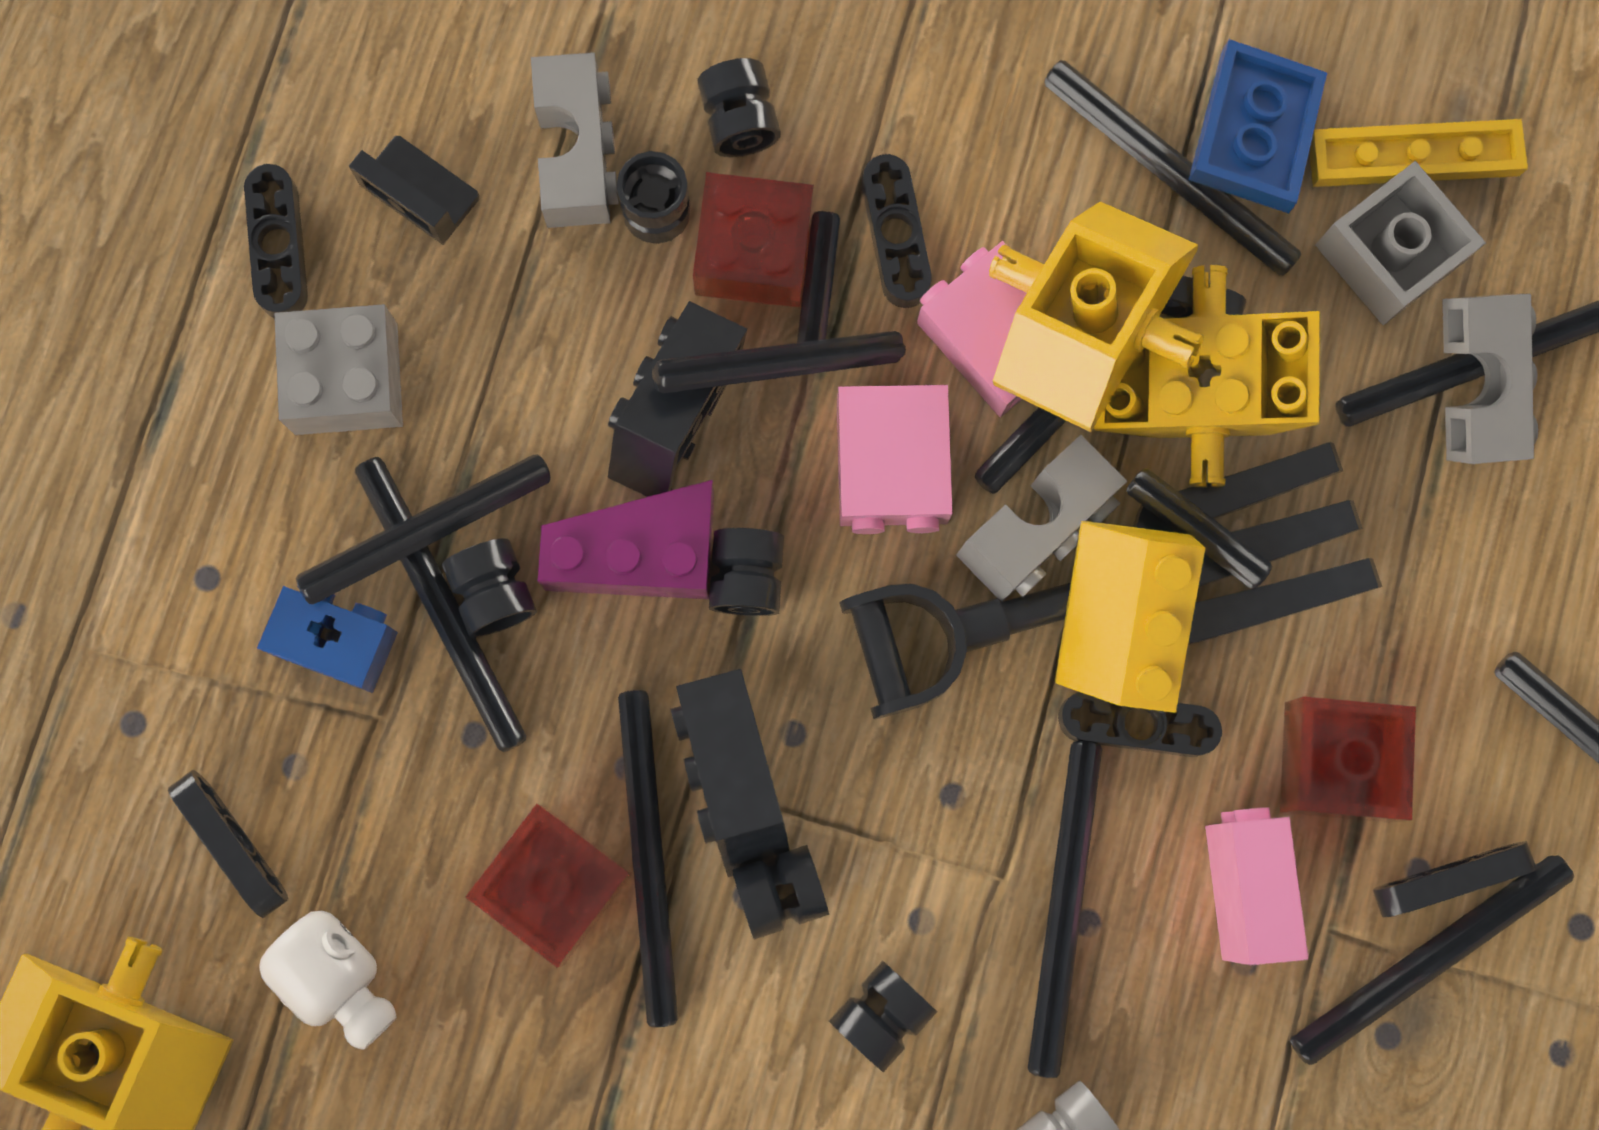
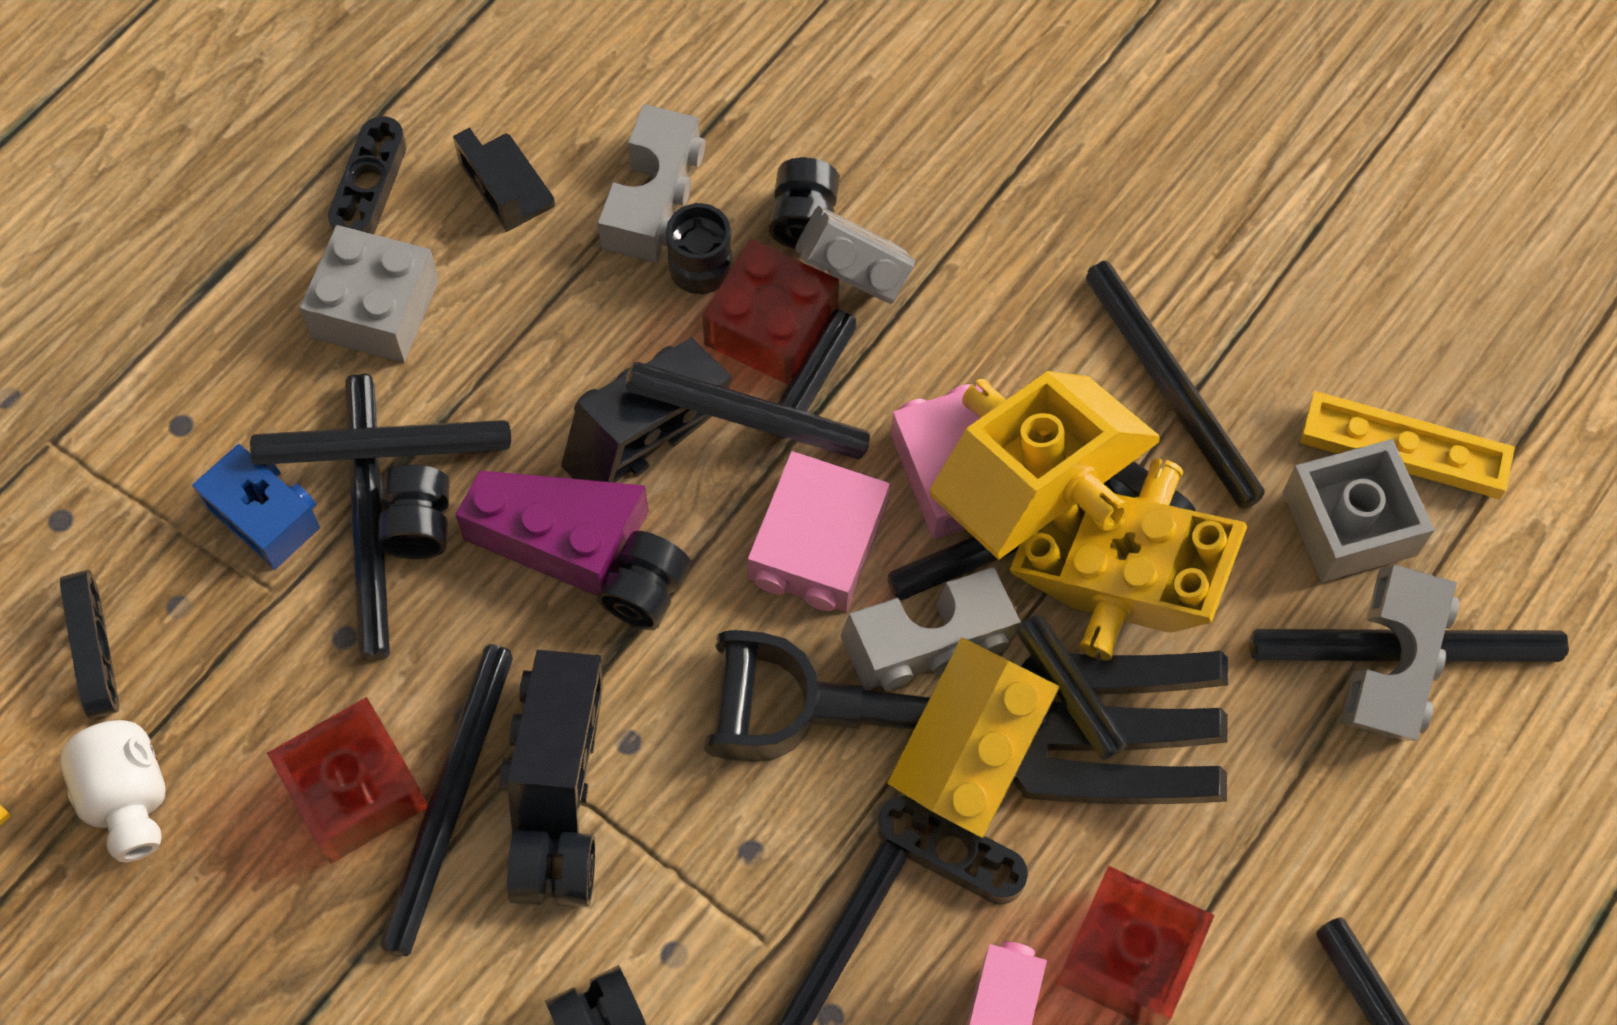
camera: 25 degrees right, 15 degrees down
black beam [862,154,932,308] -> none
blue plate [1189,39,1327,214] -> none
none -> light grey brick [795,205,915,304]

